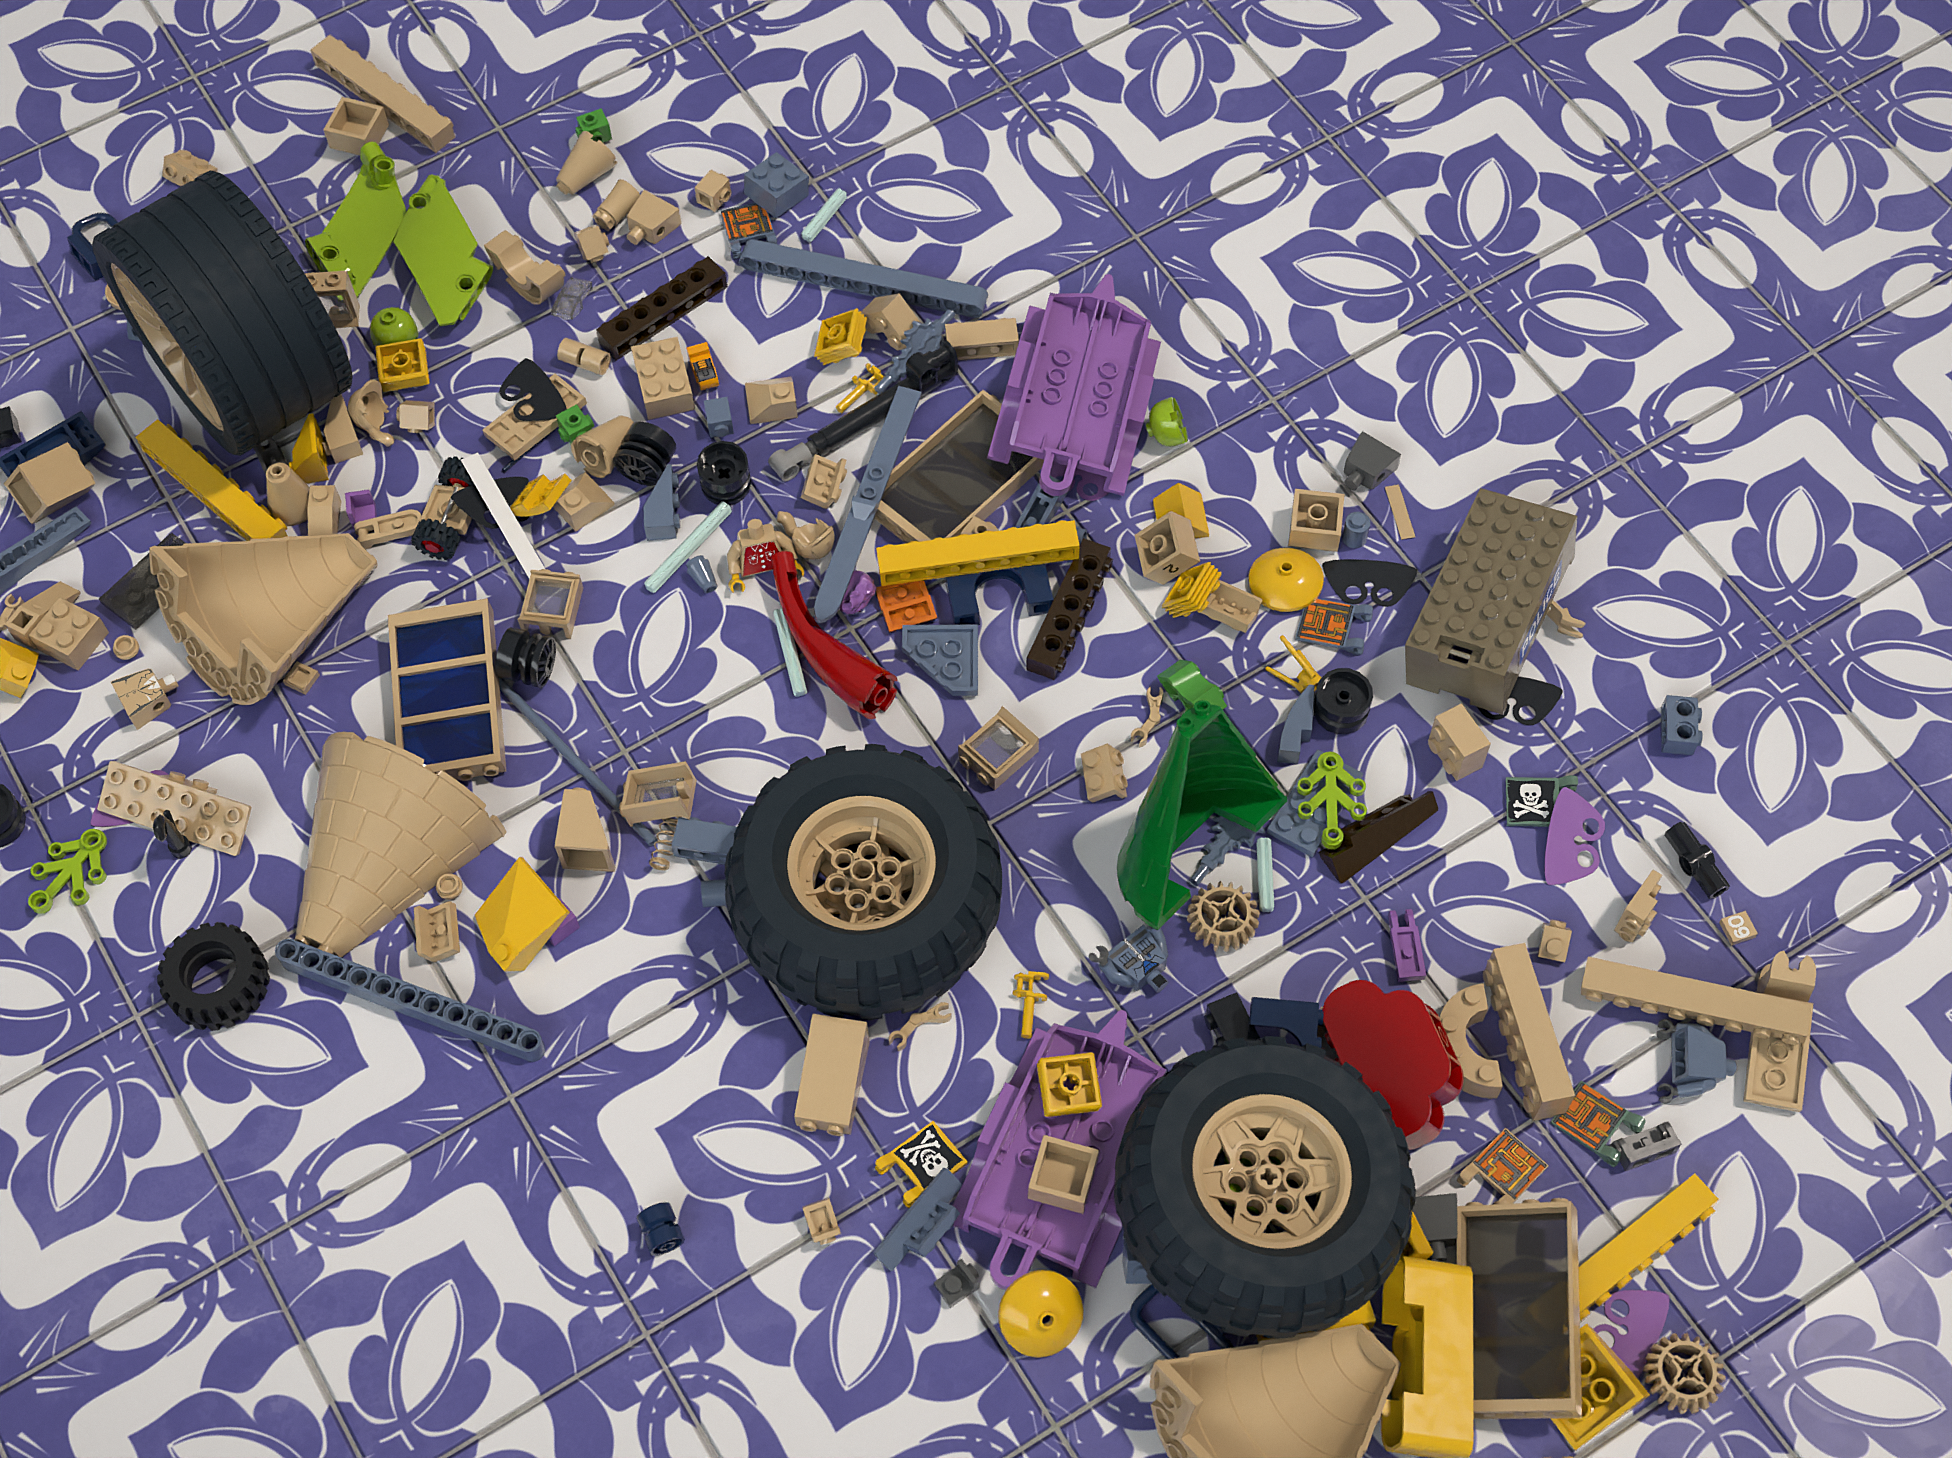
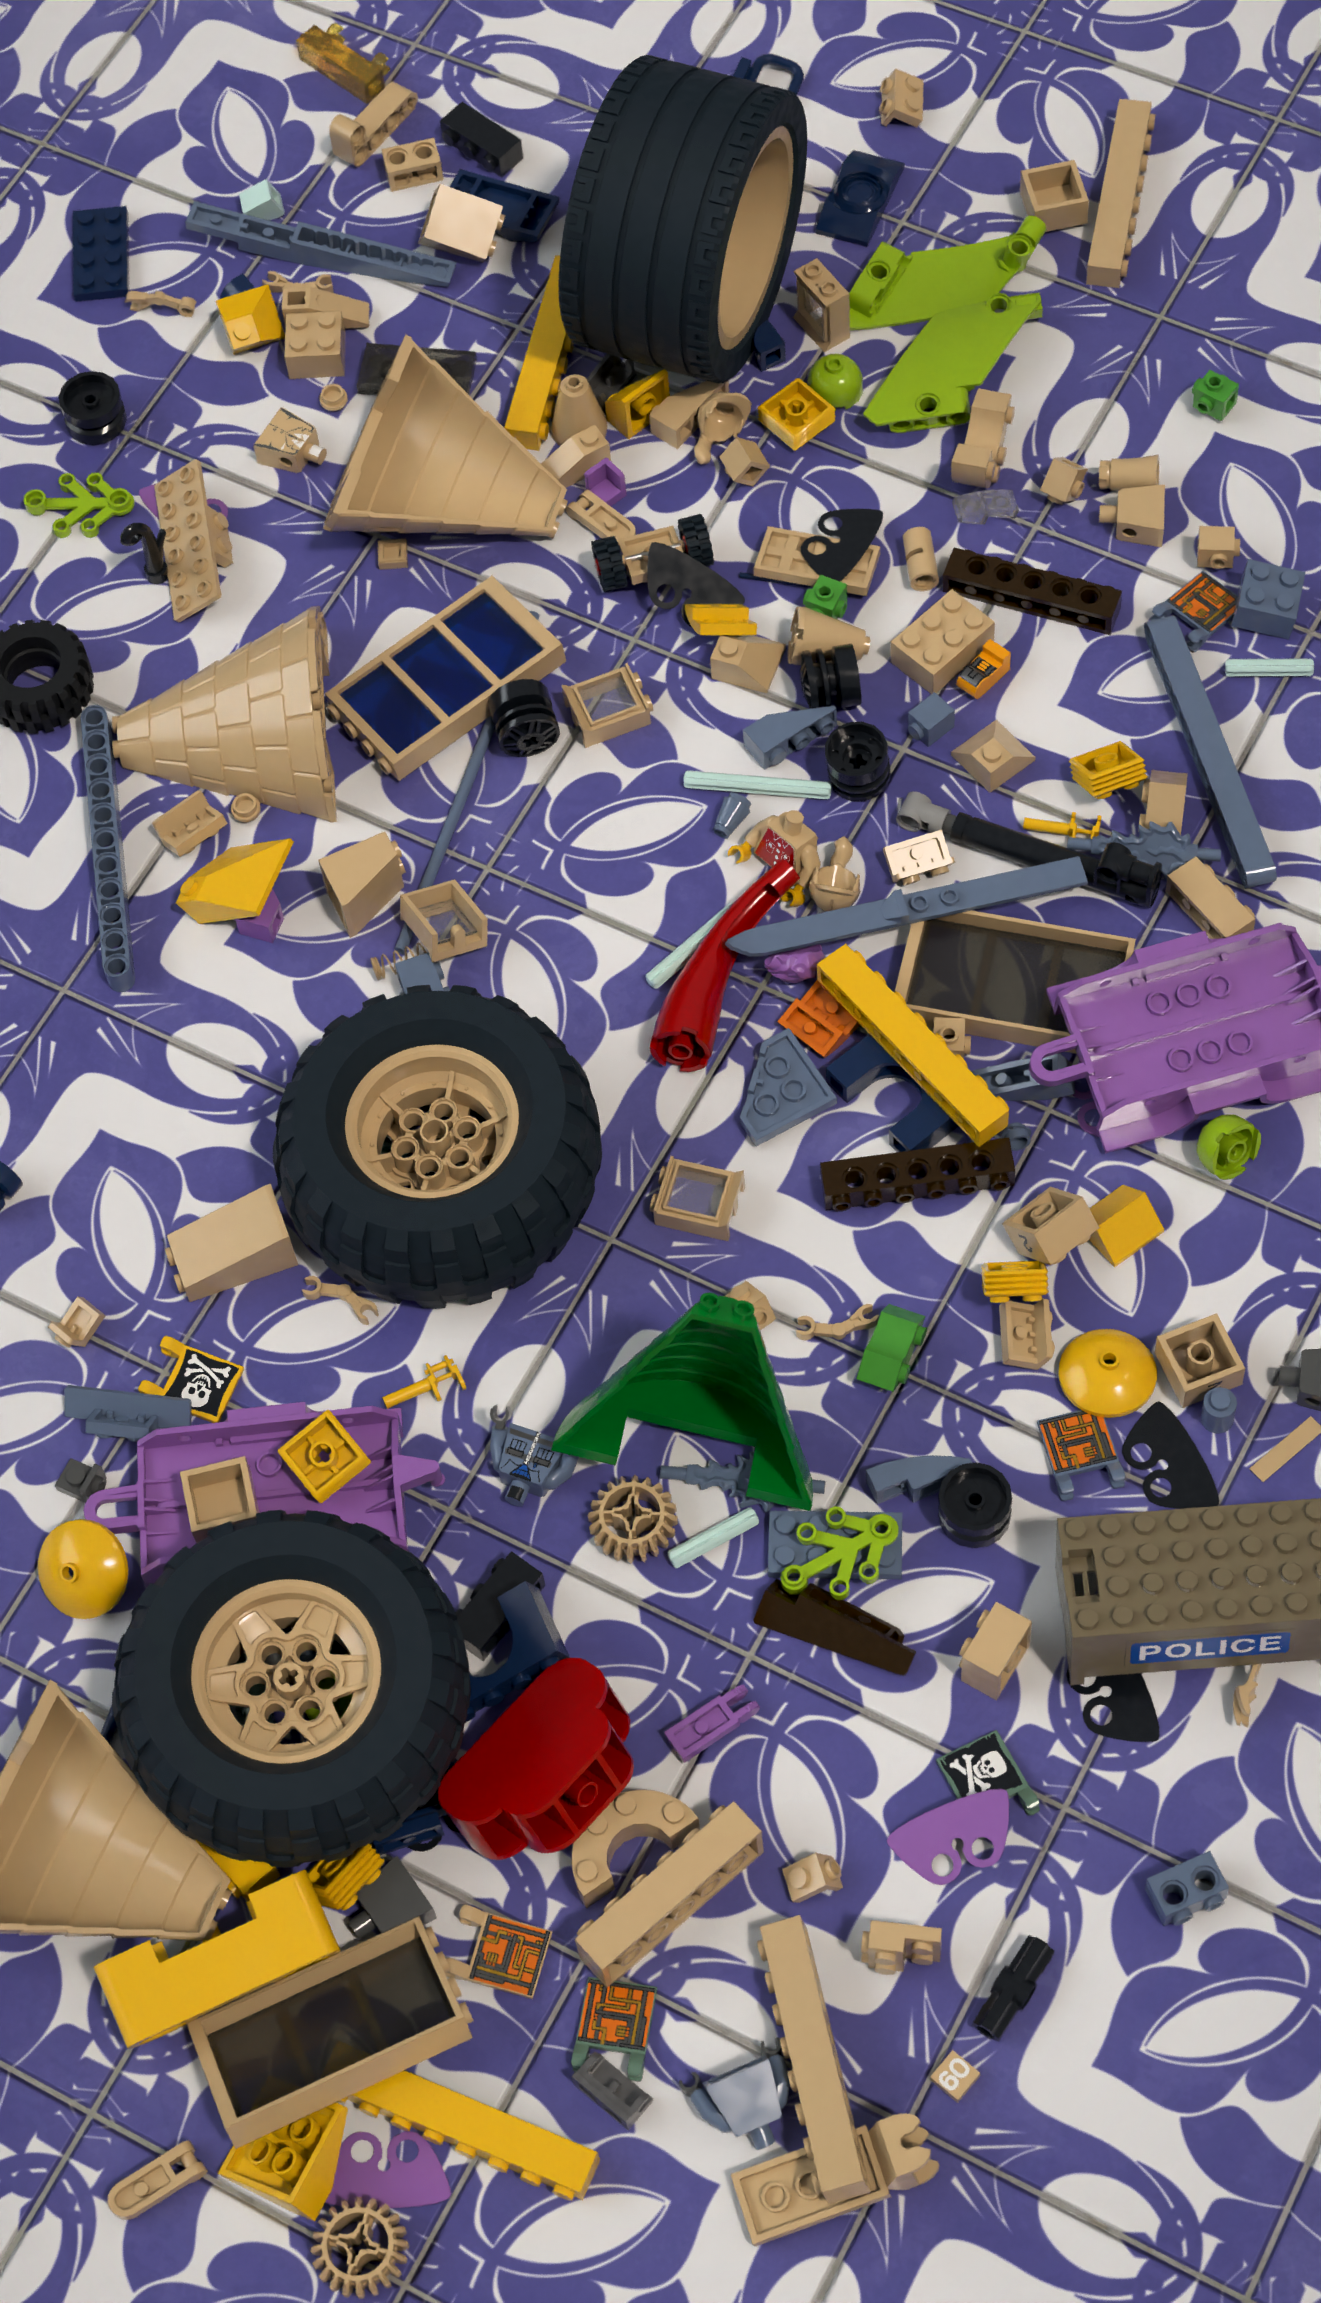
camera: 65 degrees right, 0 degrees up
white sticker [461,453,545,579] -> none
tan cone [556,131,618,195] -> none
yellow plant [1265,635,1322,693] -> none

